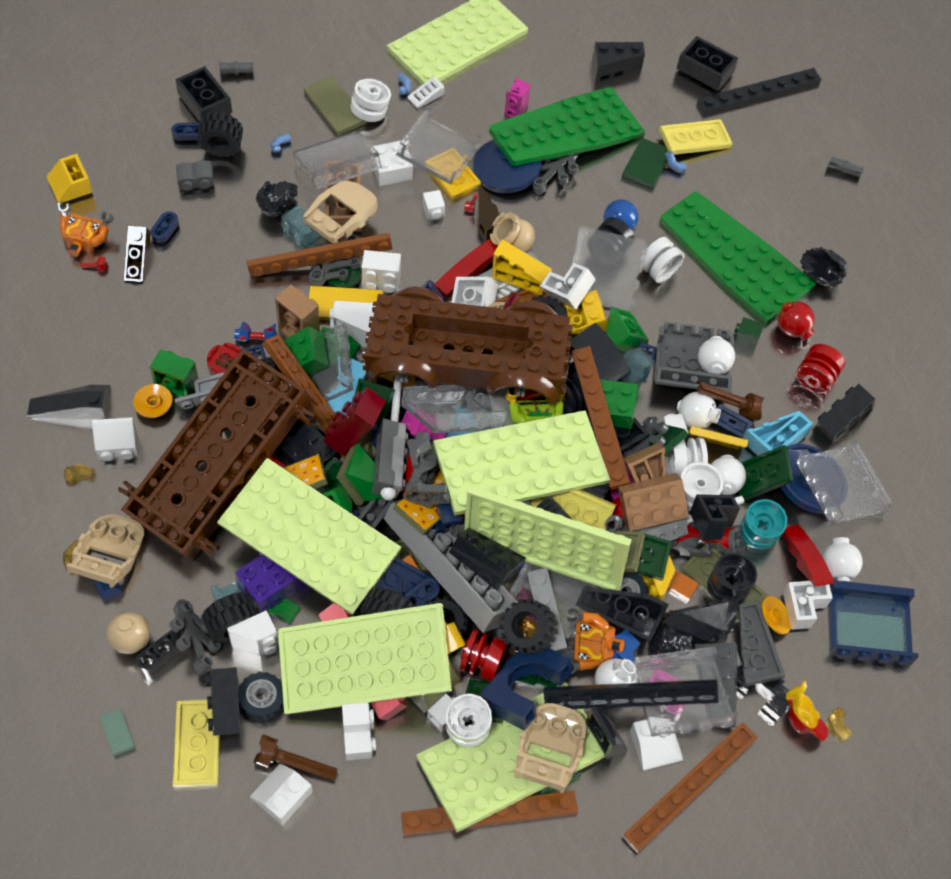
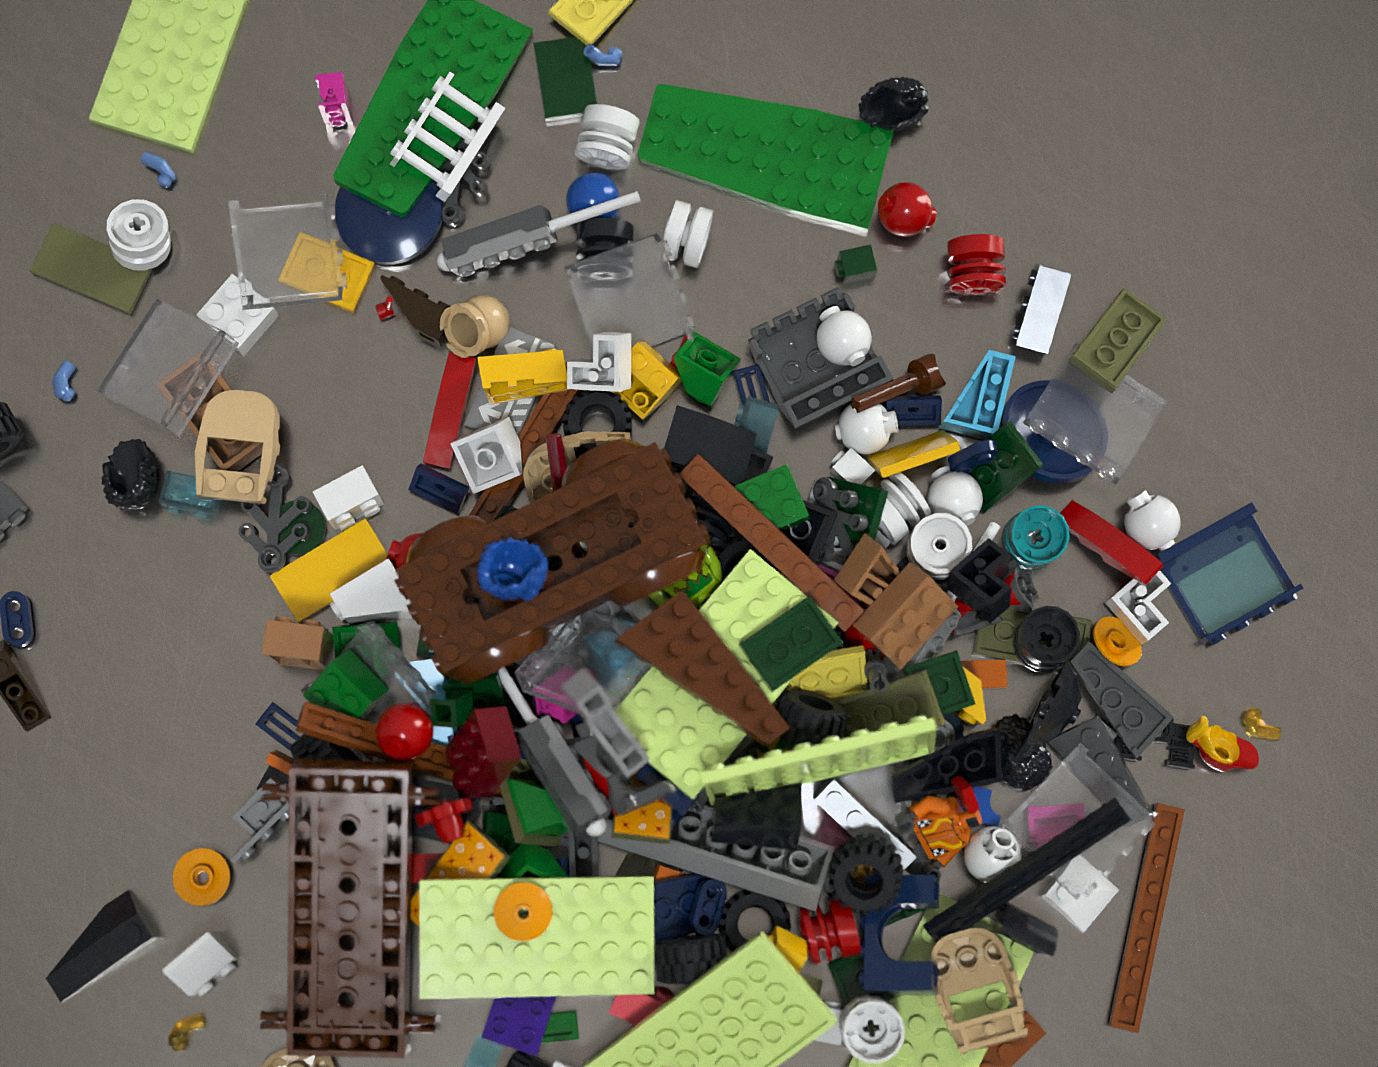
camera: 35 degrees left, 20 degrees up
green brick [149,349,199,397] -> none
red tile [207,343,242,375] -> none
blue piece [234,322,277,341] -> none
dark orange plate [246,233,393,277] -> none
white slope [407,77,444,109] -> none
white brick [423,190,445,220] -> none
none -> red brick [375,702,434,761]
none -> white fence [390,72,505,202]
none -> red plant [415,797,474,844]
none -> dark green brick [429,688,473,728]
none -> piece [437,191,640,277]
none -> blue hair [476,538,548,601]
none -> light orange dish [494,882,552,941]
none -> light grey arch [560,668,650,778]
none -> white wheel [574,104,640,170]
none -> reddish brown wing [614,590,790,747]
none -> dark green tile [739,596,843,692]
none -> dark blue plate [948,440,998,474]
none -> red tile [951,775,980,814]
none -> olive tile [1068,288,1167,394]

